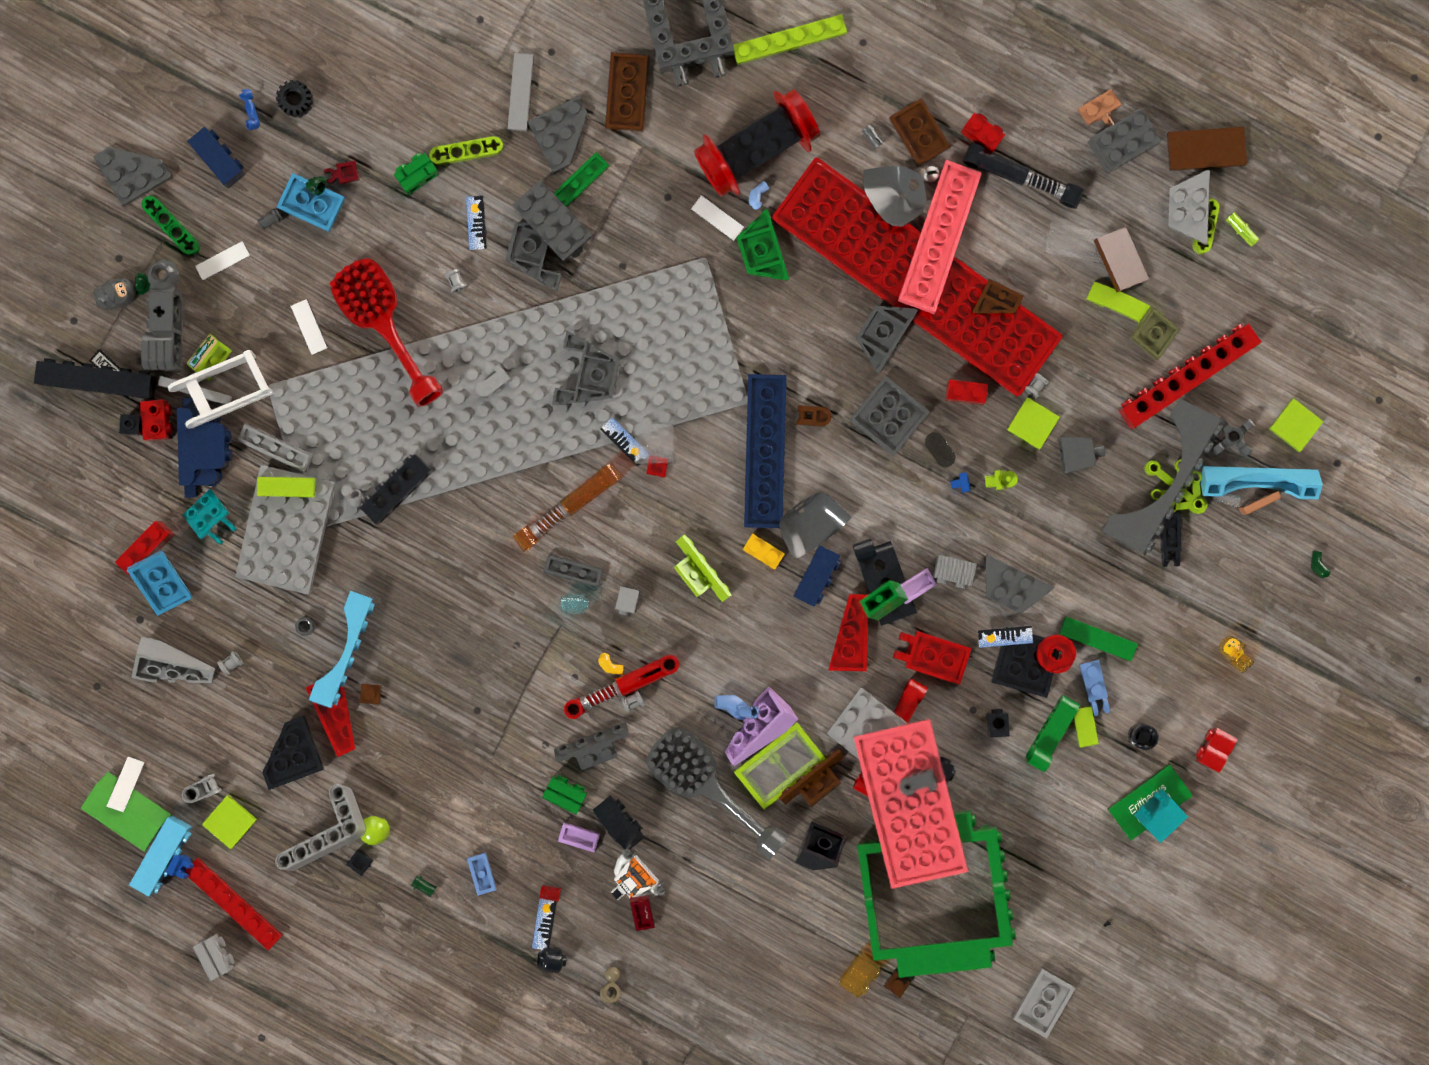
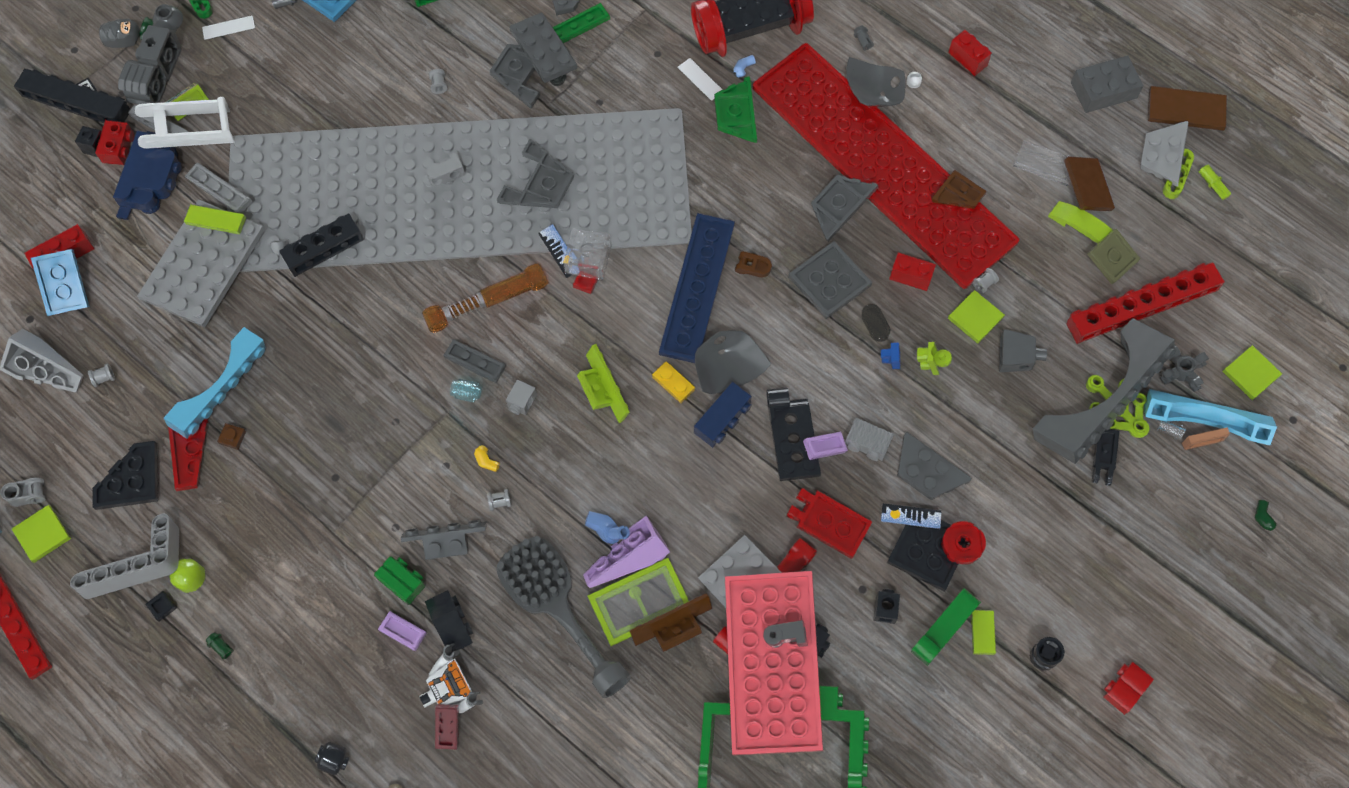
camera: 15 degrees right, 20 degrees down
teal plate [182,489,237,545] -> none
white sticker [291,299,327,355] -> none
dark grey tile [295,617,315,636] -> none
red piece [330,258,443,407] -> none
sticker [466,196,487,250] -> none
medium blue plate [467,852,497,896] -> none
sticker [532,895,557,950] -> none
red piece [540,885,561,902] -> none
red piece [564,654,679,719] -> none
black slope [795,821,847,870] -> none
red wing [828,594,868,672] -> none
green brick [860,580,909,620] -> none
reddish brown tile [889,98,951,167] -> none
coral plate [898,160,982,314] -> none
black piece [962,143,1084,209] -> none
green tile [1059,616,1138,662] -> none
nougat plate [1078,89,1122,128] -> none
medium blue hinge [1079,660,1110,716] -> none
green tile [1107,764,1193,841] -> none
teal plate [1134,788,1188,843] -> none
clear yellow piece [1219,636,1254,673] -> none

